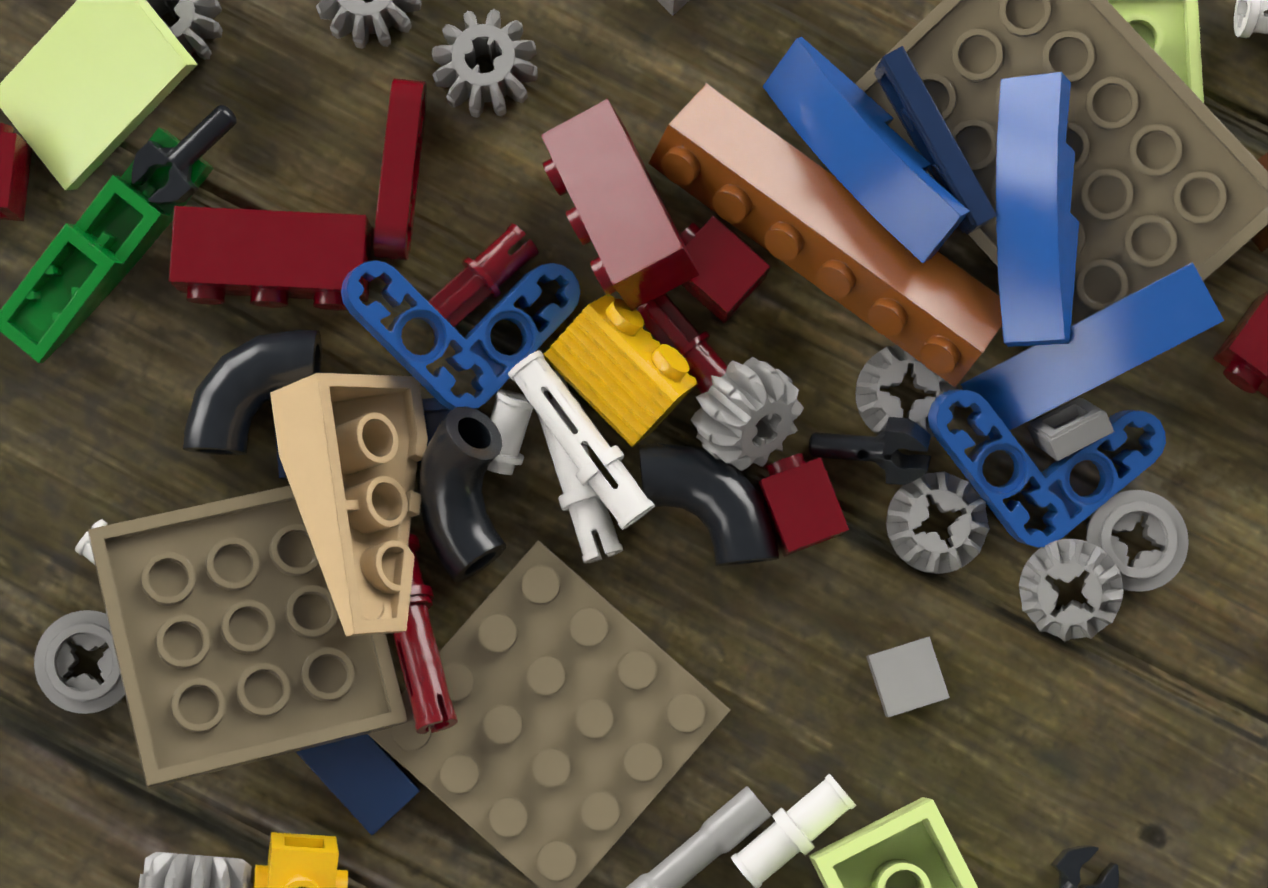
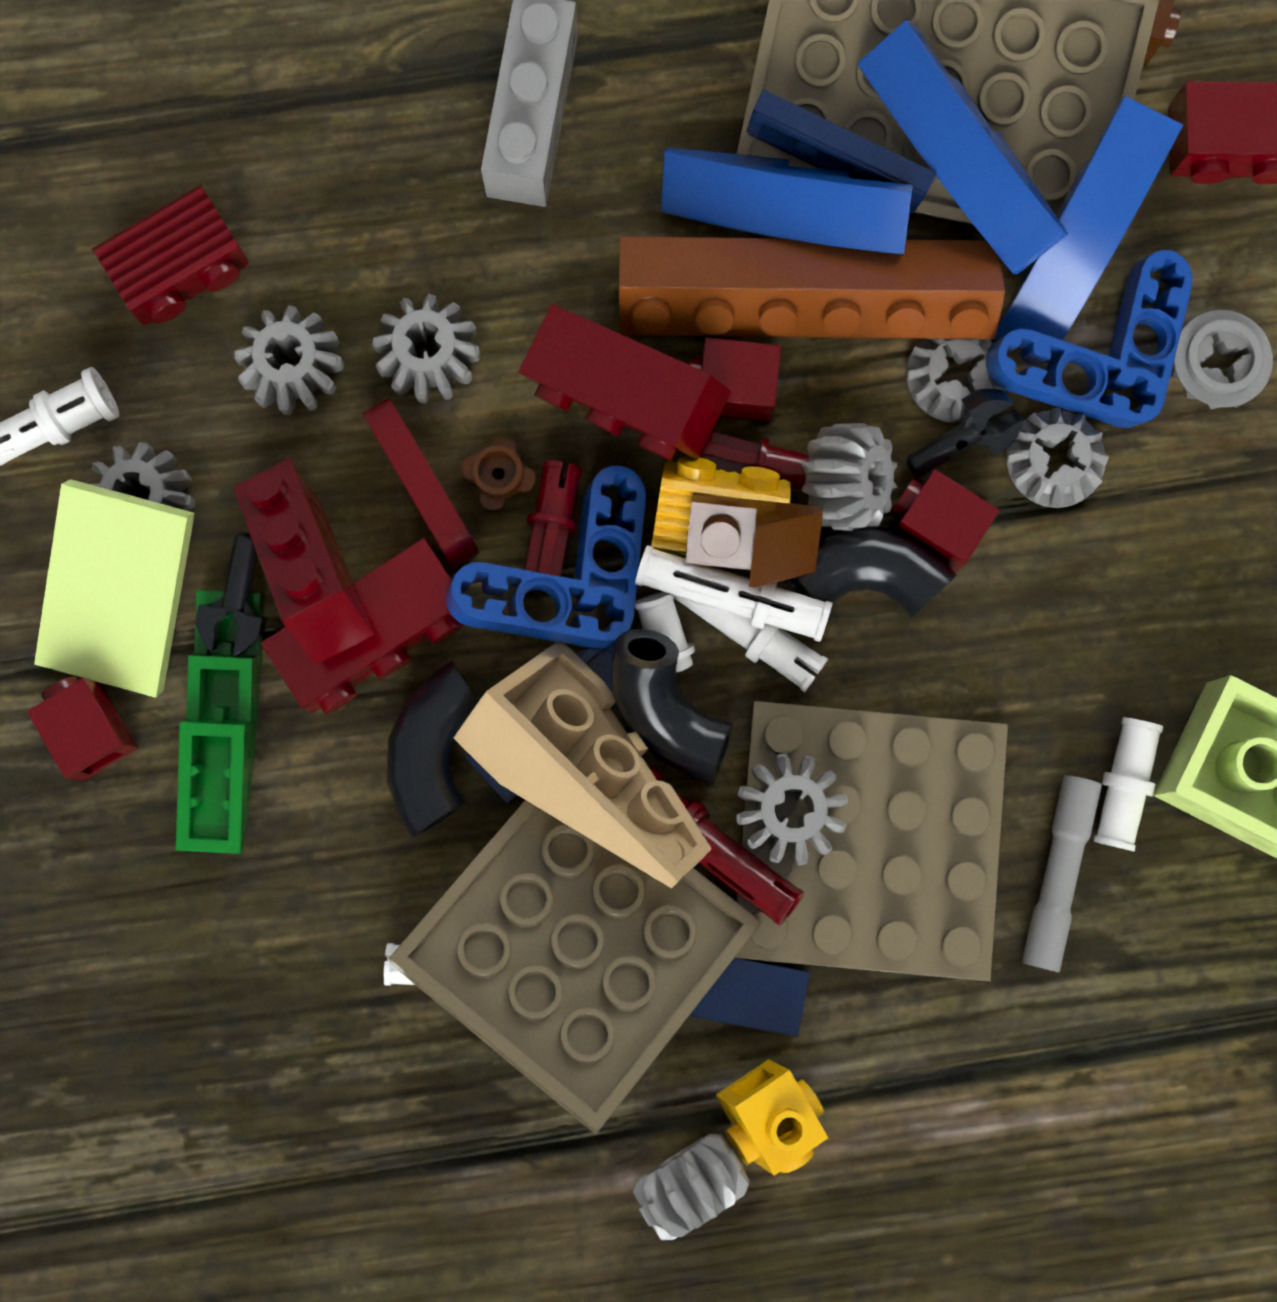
camera: 35 degrees left, 0 degrees up
light grey gear [34,610,125,714] -> none
light grey tile [866,636,950,717] -> none
light grey gear [1019,539,1123,642] -> none
light grey tile [1027,397,1114,461] -> none
none -> dark red brick [233,458,374,665]
none -> reddish brown plate [461,437,536,511]
none -> reddish brown slope [686,493,823,588]
none -> light grey gear [736,754,848,865]

